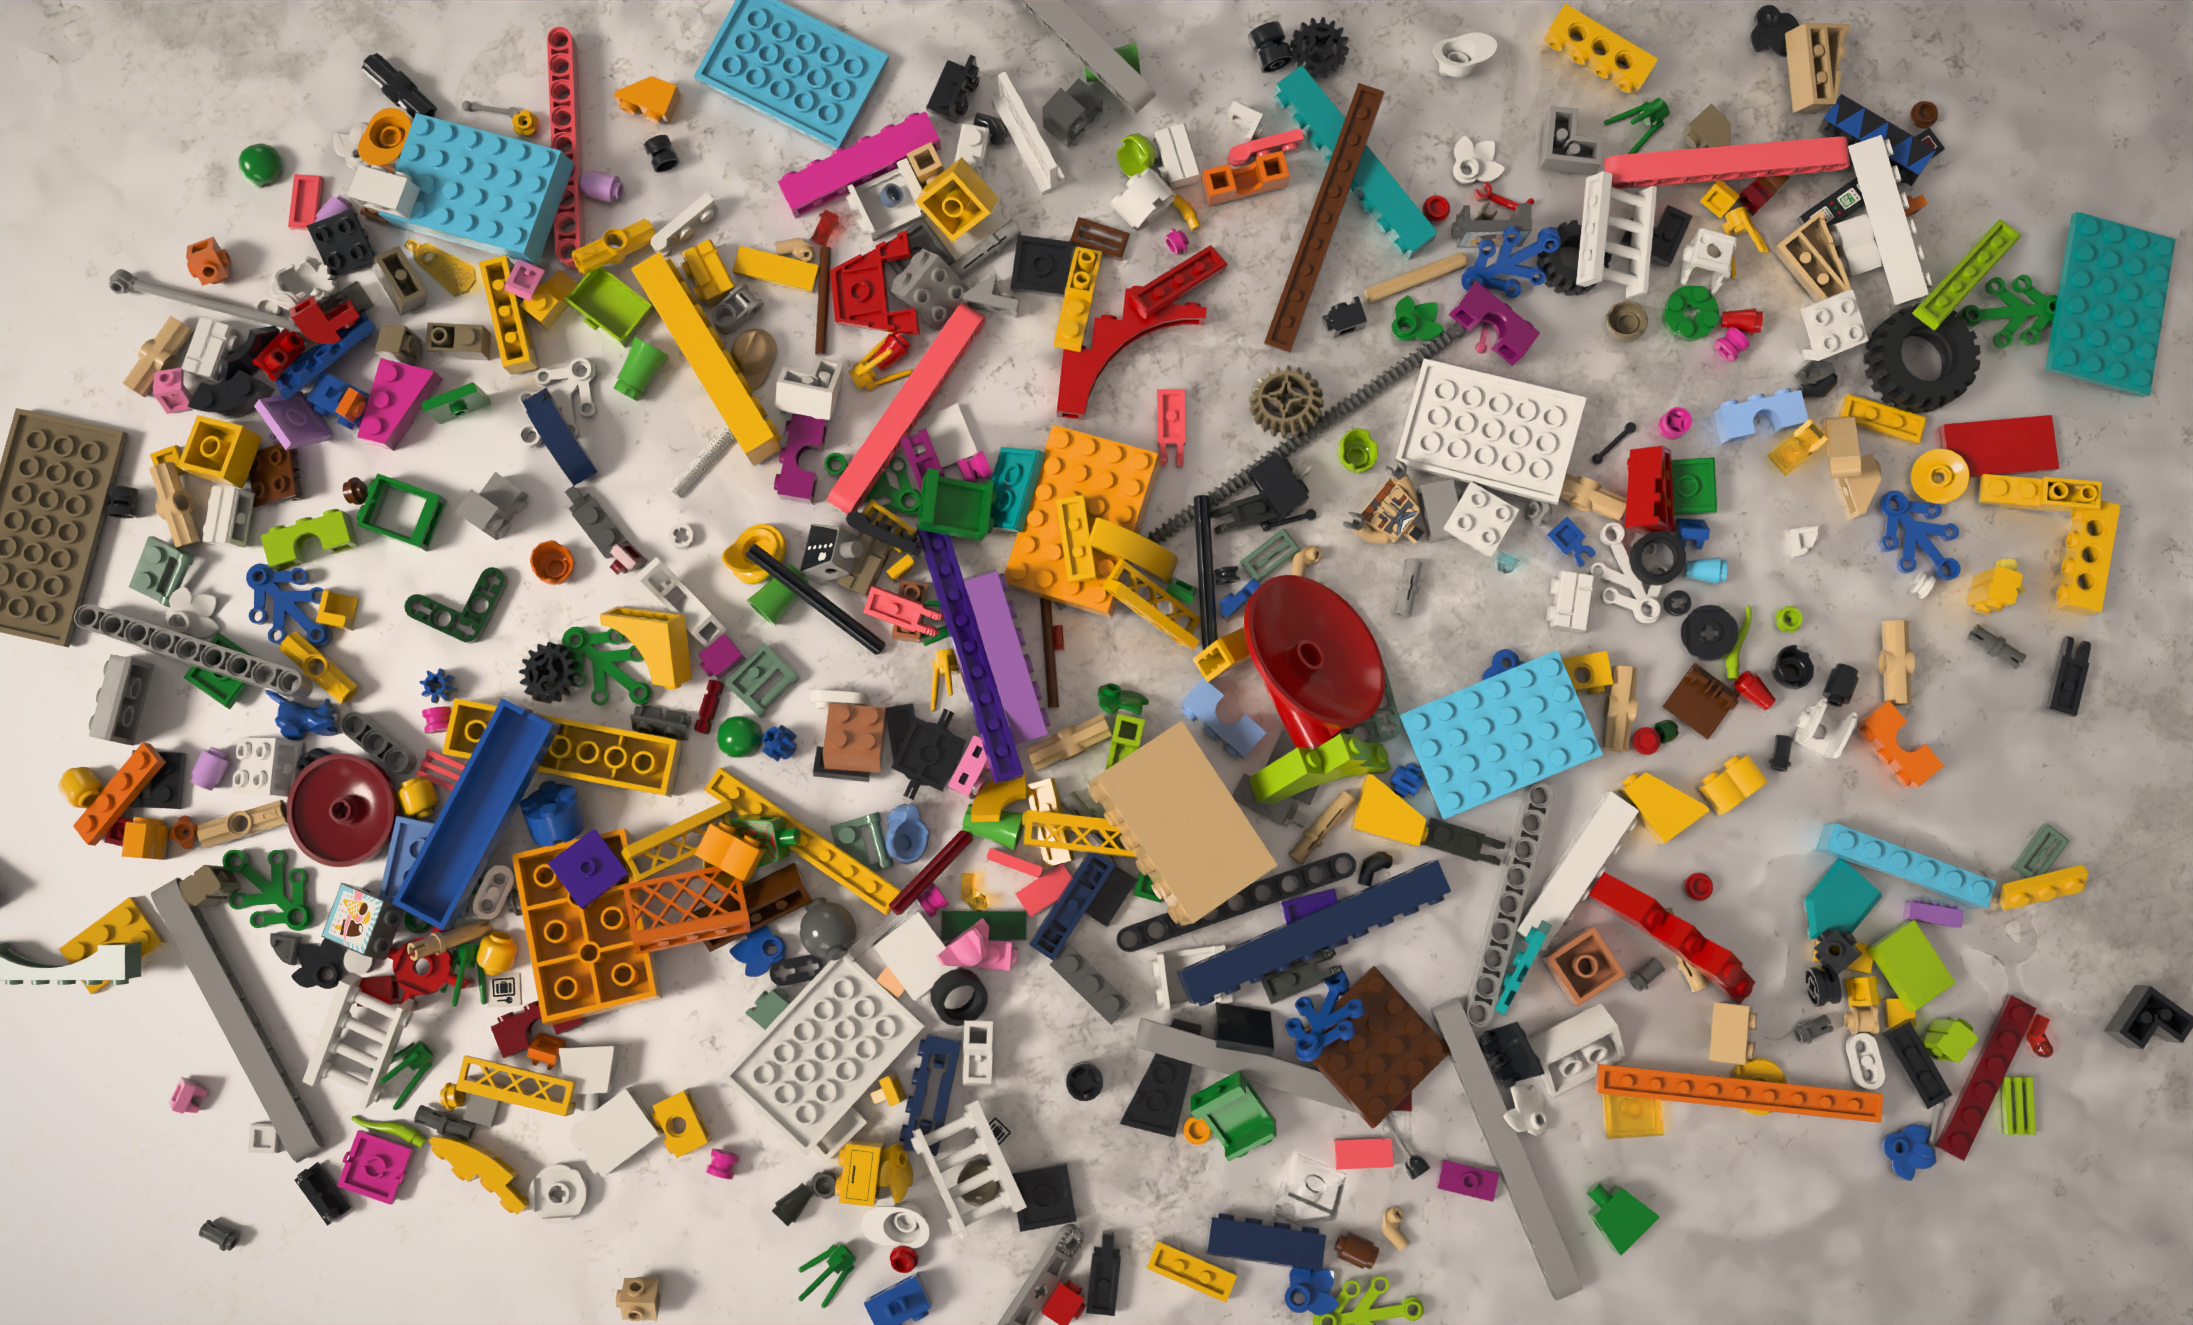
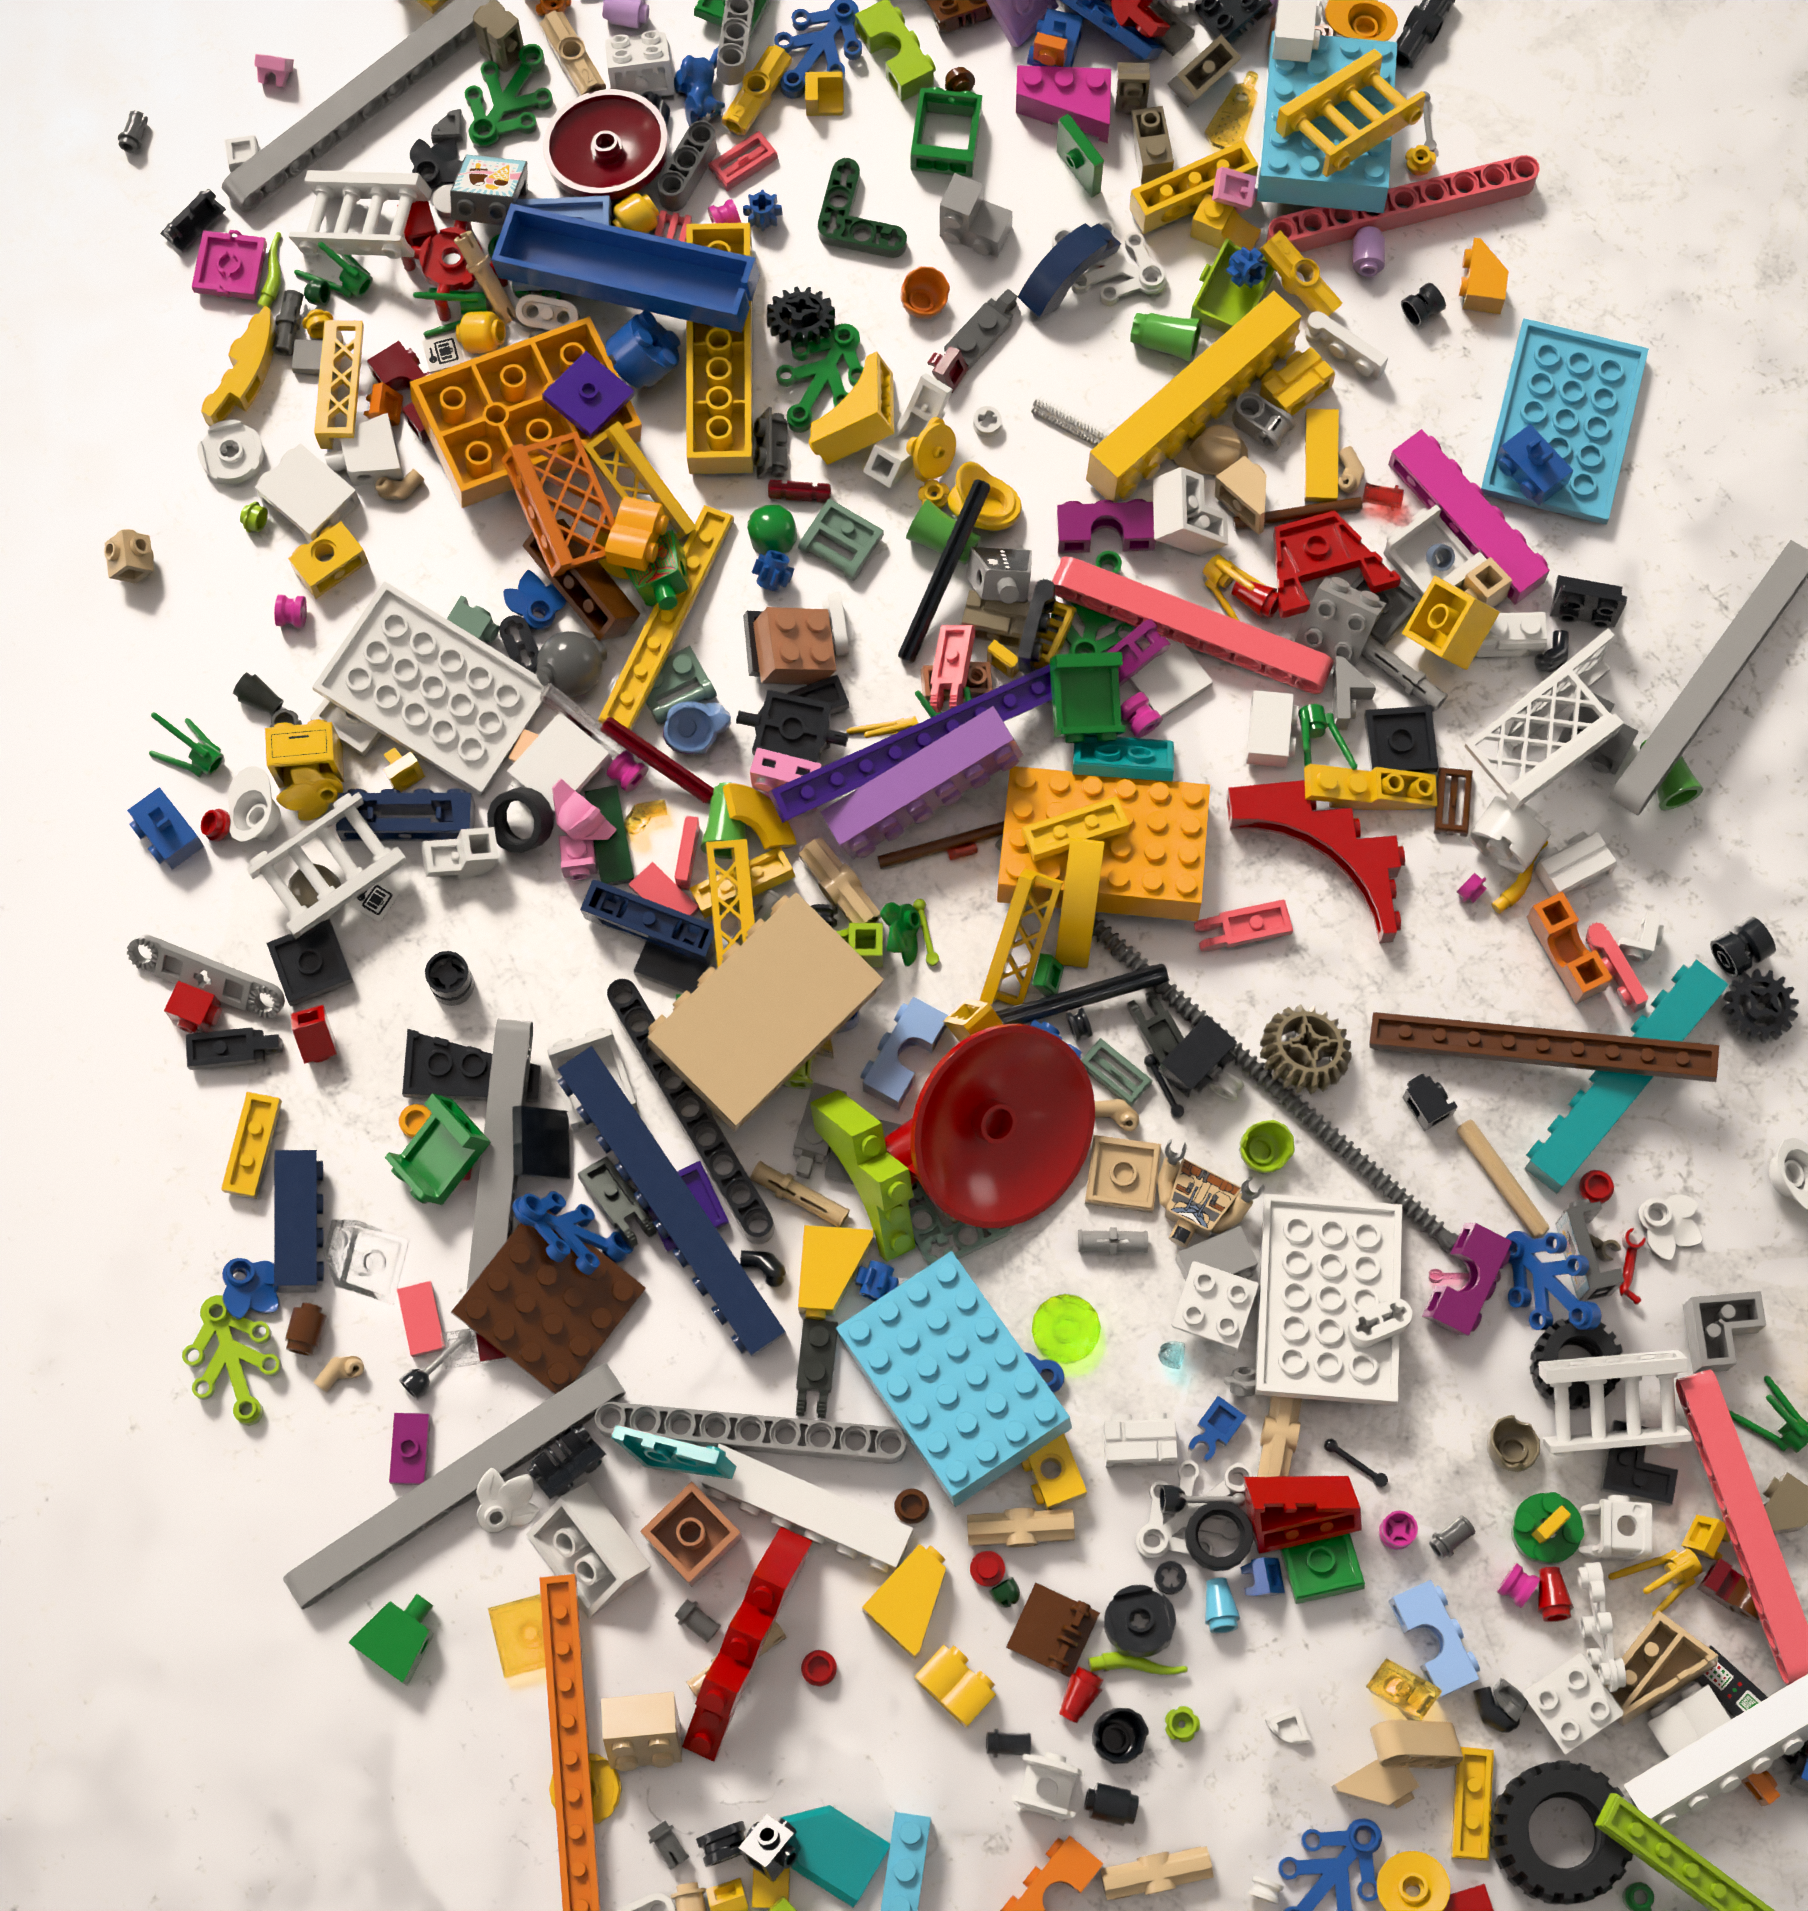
camera: 85 degrees right, 10 degrees down
magenta brick [698,634,746,679] -> none
dark grey arch [1050,944,1131,1025] -> none
lime hair [1116,133,1155,178] -> none
red tile [1128,245,1228,320] -> none
green plate [1392,295,1444,341] -> none
none -> lime plate [240,501,268,533]
none -> red brick [291,1005,337,1064]
none -> dark green hinge [303,280,331,306]
none -> tan arm [375,468,425,500]
none -> coral tile [708,131,778,191]
none -> black bush [811,904,838,928]
none -> reddish brown plate [894,1488,929,1524]
none -> yellow piece [906,417,956,482]
none -> lime hinge [913,899,939,966]
none -> yellow plate [918,479,950,509]
none -> clear neon green tile [1031,1294,1101,1365]
none -> tan tile [1085,1135,1162,1213]
none -> hinge [1160,1485,1246,1514]
none -> tan slope [1215,456,1267,535]
none -> blue gear [1226,247,1268,288]
none -> white brick [1246,690,1299,768]
none -> yellow fence [1276,49,1426,177]
none -> green plant [1298,704,1358,770]
none -> white beam [1347,1298,1413,1347]
none -> dark grey pin [1429,1515,1476,1559]
none -> white fence [1464,666,1624,811]
none -> blue brick [1496,424,1574,506]
none -> yellow tile [1531,1505,1571,1543]
none -> white plant [1577,1562,1626,1692]

